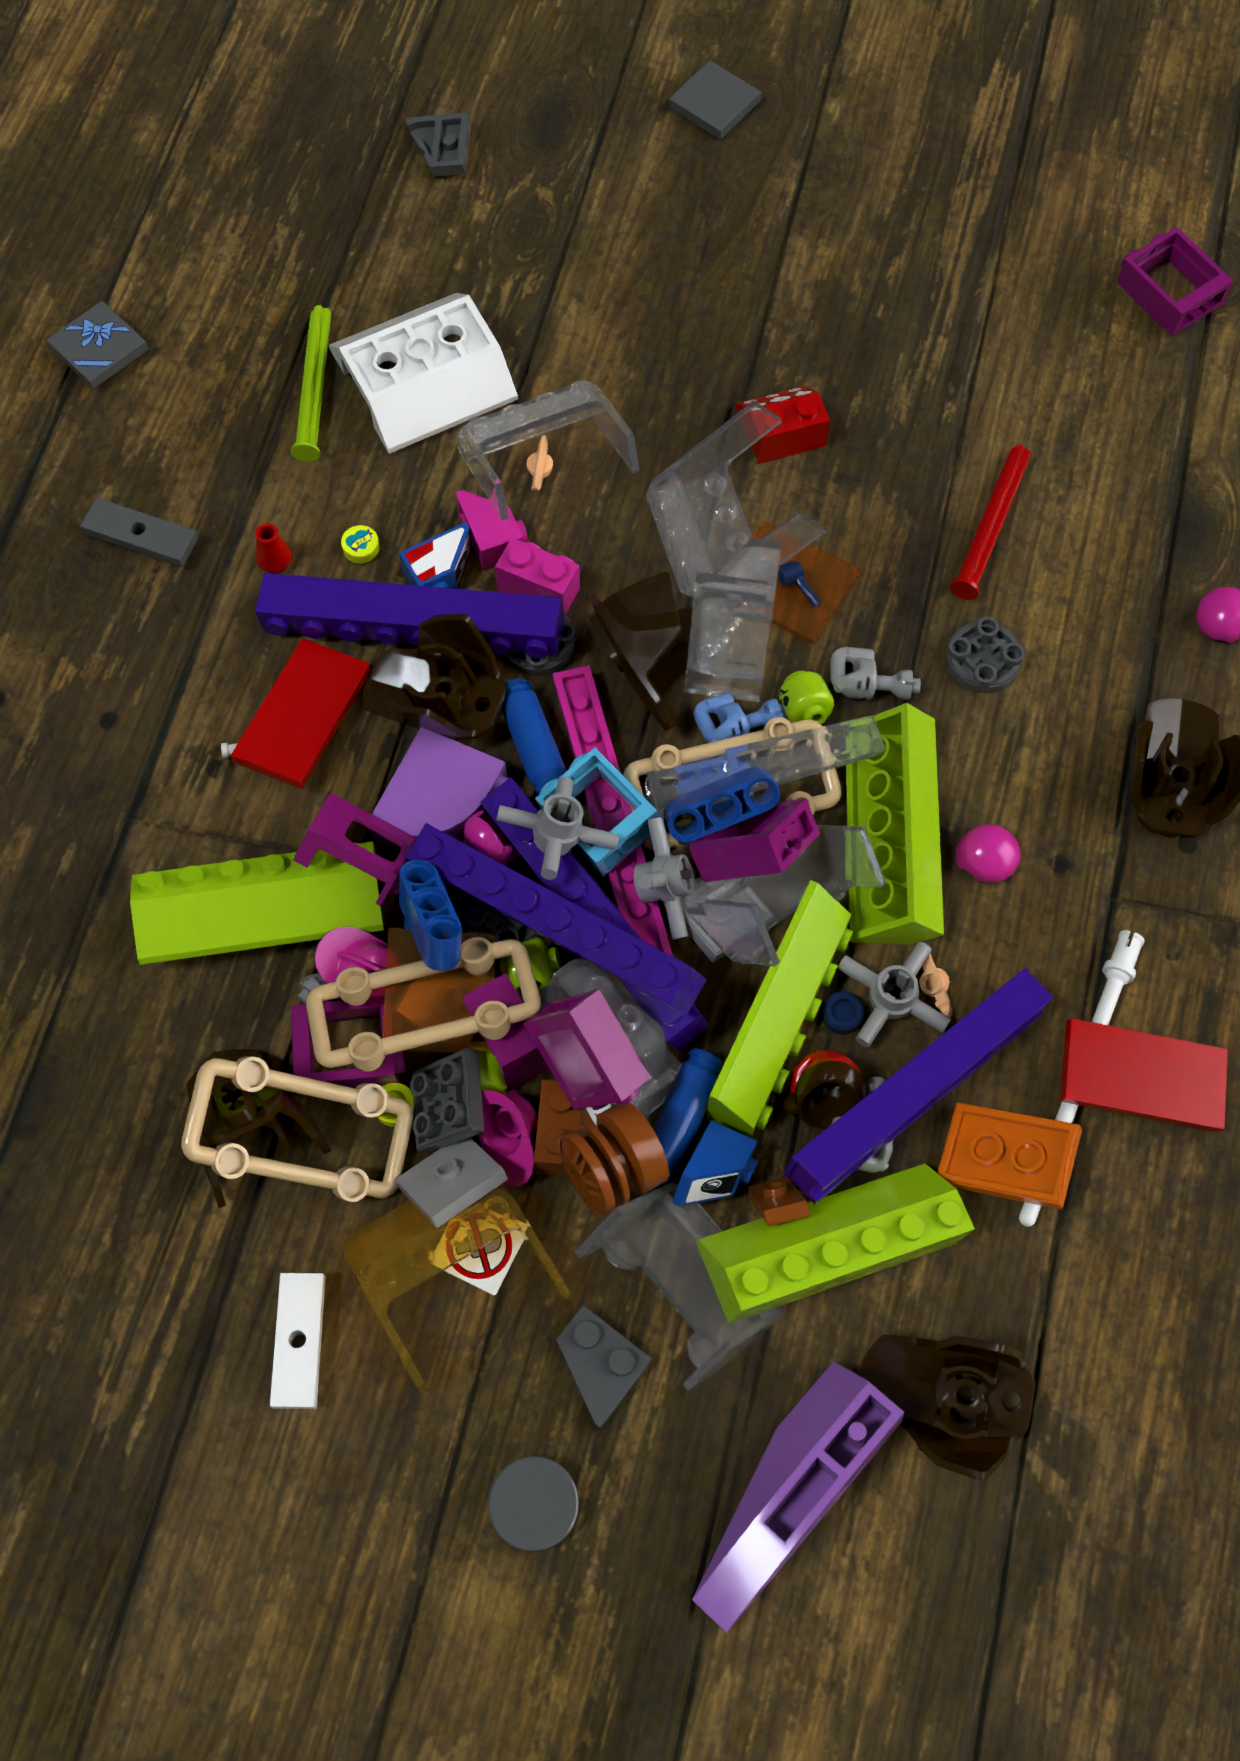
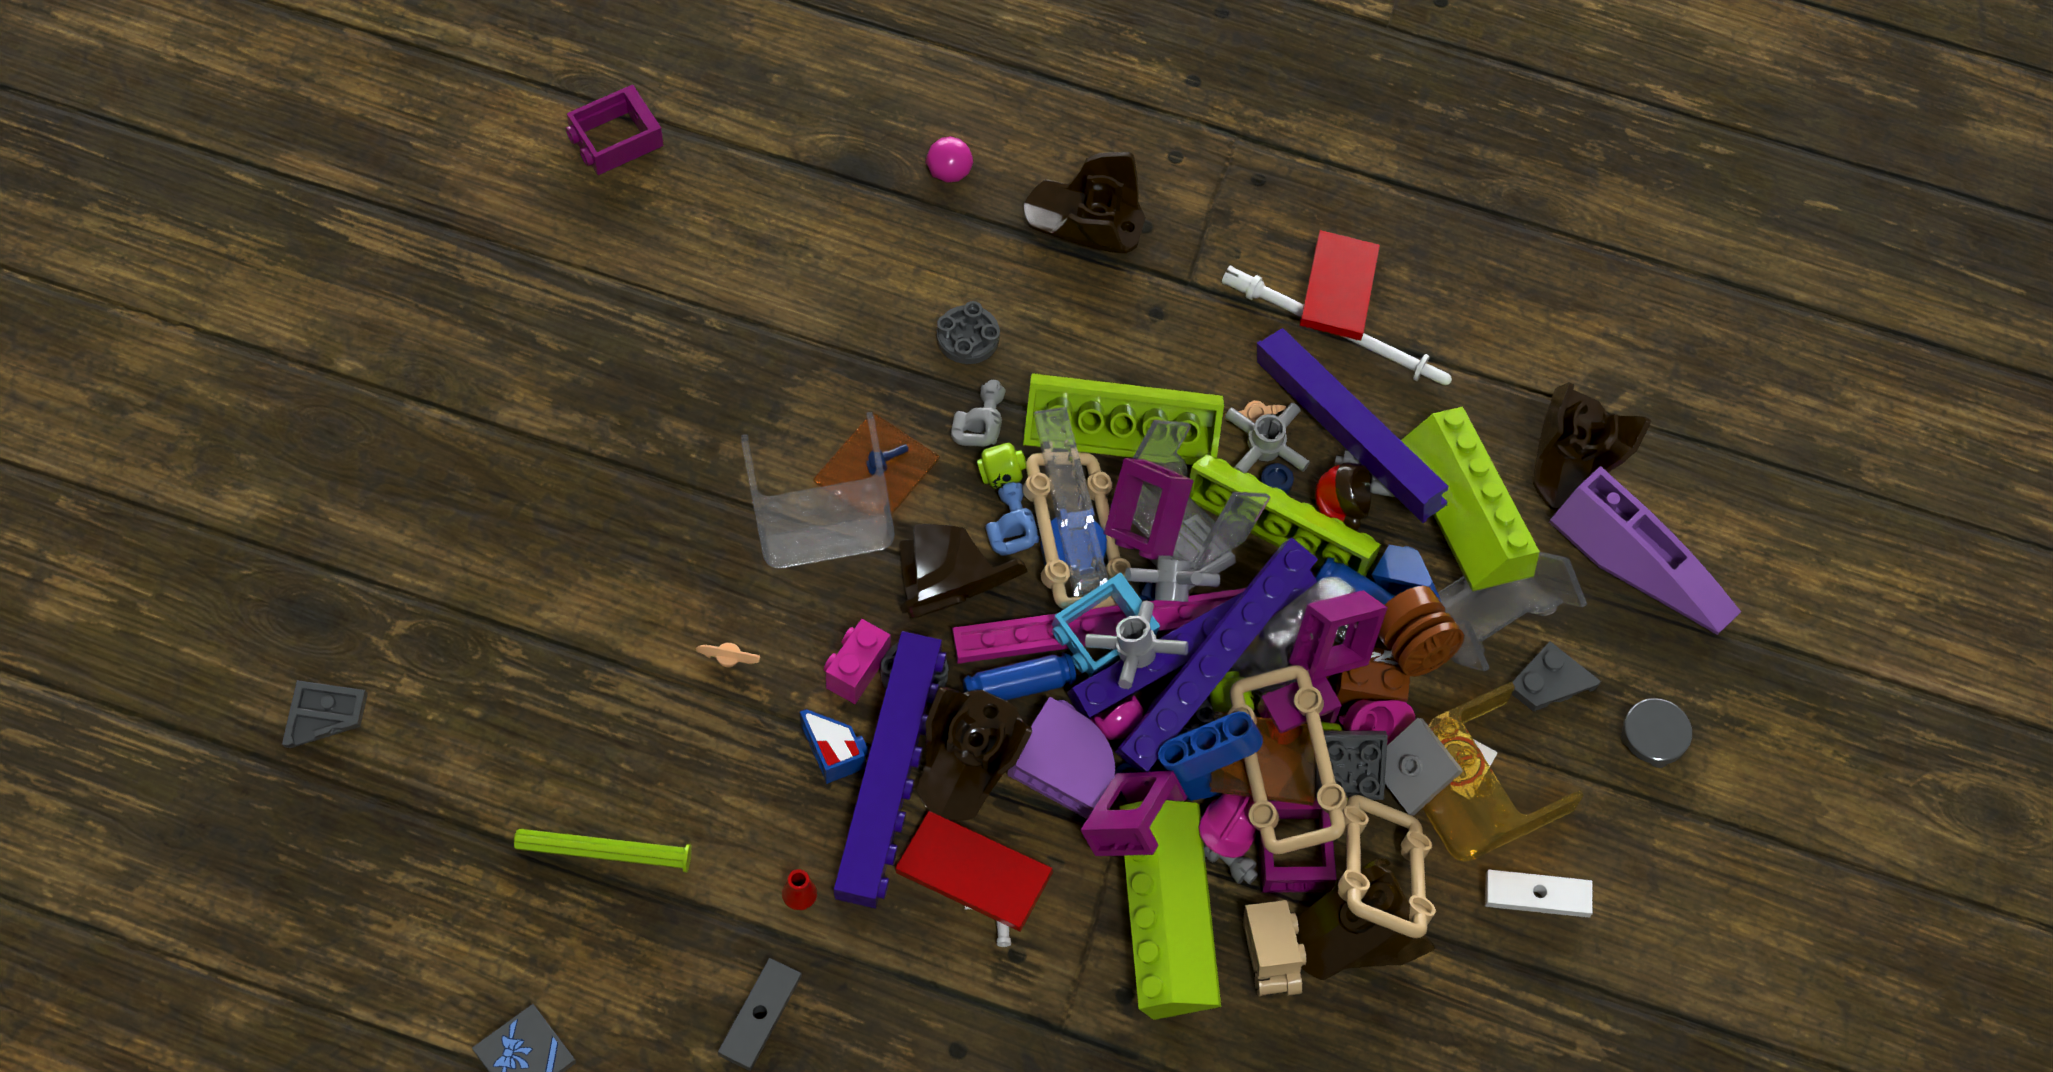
camera: 90 degrees left, 5 degrees down
white slope [329,293,518,454] -> none
neon yellow tile [341,525,380,564] -> none
dark pink slope [455,490,528,571] -> none
clear windscreen [456,380,639,521] -> none
blue beam [664,766,780,843] -> none
dark grey tile [669,60,762,140] -> none
clear windscreen [684,539,782,702] -> none
red slope [735,386,830,464] -> none
dark orange plate [747,1177,809,1226] -> none
orange tile [937,1102,1082,1210] -> none
red axle [950,444,1031,600] -> none
dark pink hair [955,824,1021,883] -> none
none -> tan hinge [1243,900,1306,997]

